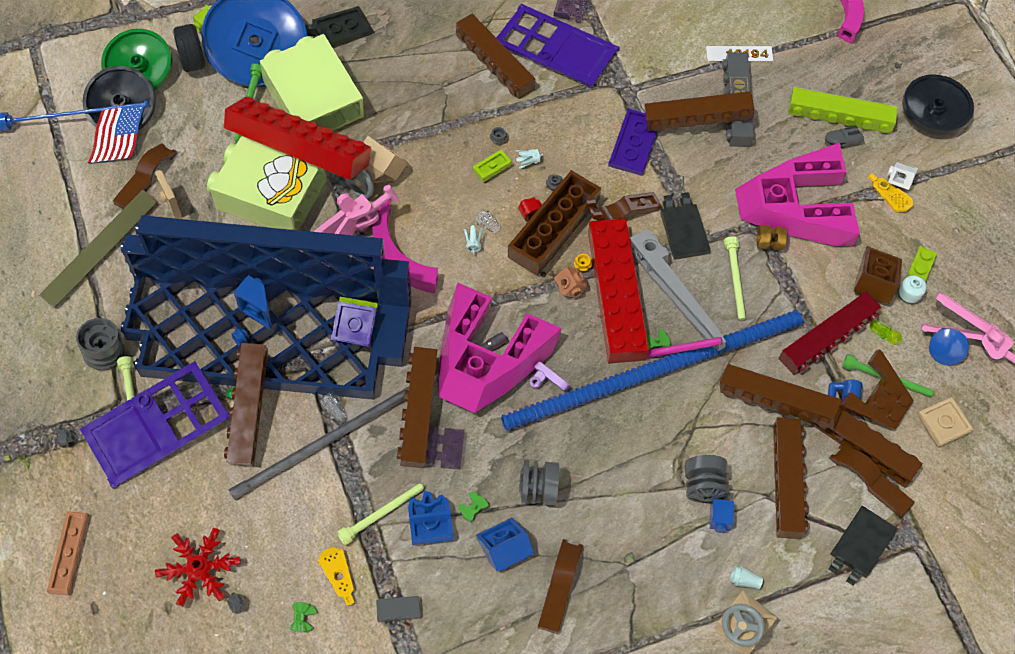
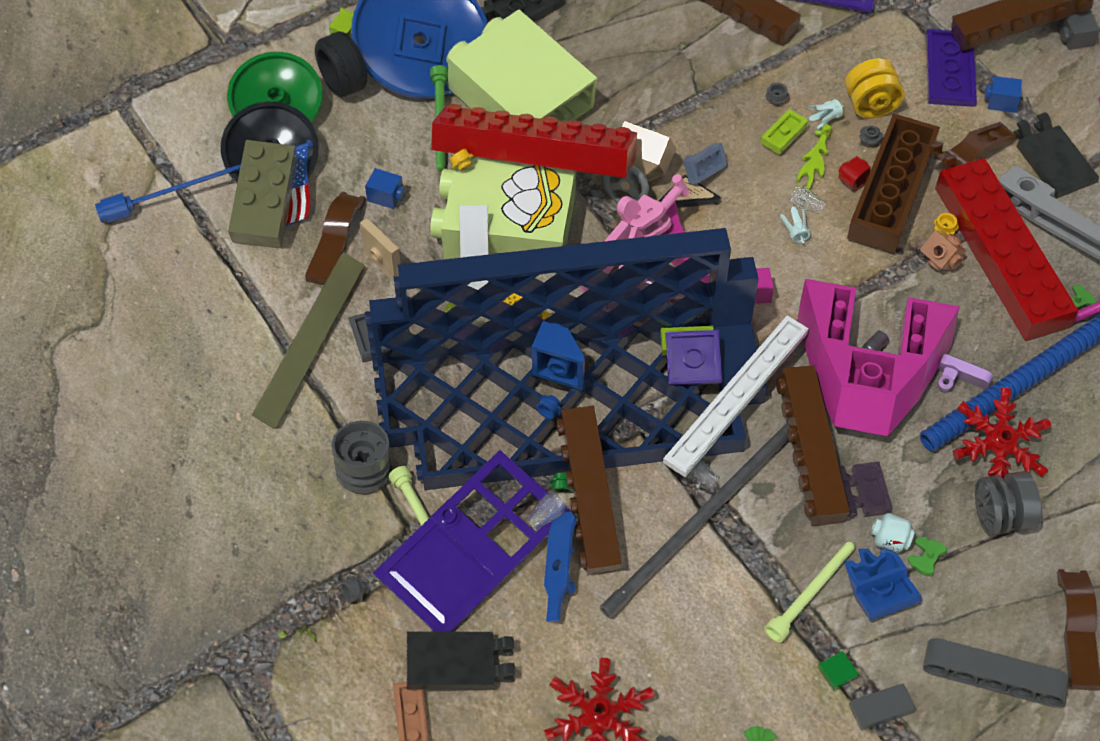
camera: 10 degrees left, 5 degrees down
yellow piece [318,547,355,606] -> none
blue slope [476,518,534,571] -> none
none -> olive brick [228,140,298,249]
none -> blue brick [365,168,405,209]
none -> pearl dark grey tile [407,631,515,690]
none -> yellow plate [449,149,473,171]
none -> white sticker [459,205,489,290]
none -> clear cone [526,491,568,531]
none -> blue piece [544,512,577,622]
none -> tile [659,175,721,208]
none -> white tile [663,316,809,477]
none -> sand blue tile [684,143,727,184]
none -> lime piece [796,124,832,196]
none -> green tile [818,651,859,691]
none -> yellow wheel [845,58,905,119]
none -> light aqua head [870,513,914,553]
none -> dark grey beam [923,638,1069,707]
none -> red piece [953,387,1051,479]
none -> blue brick [984,76,1022,113]

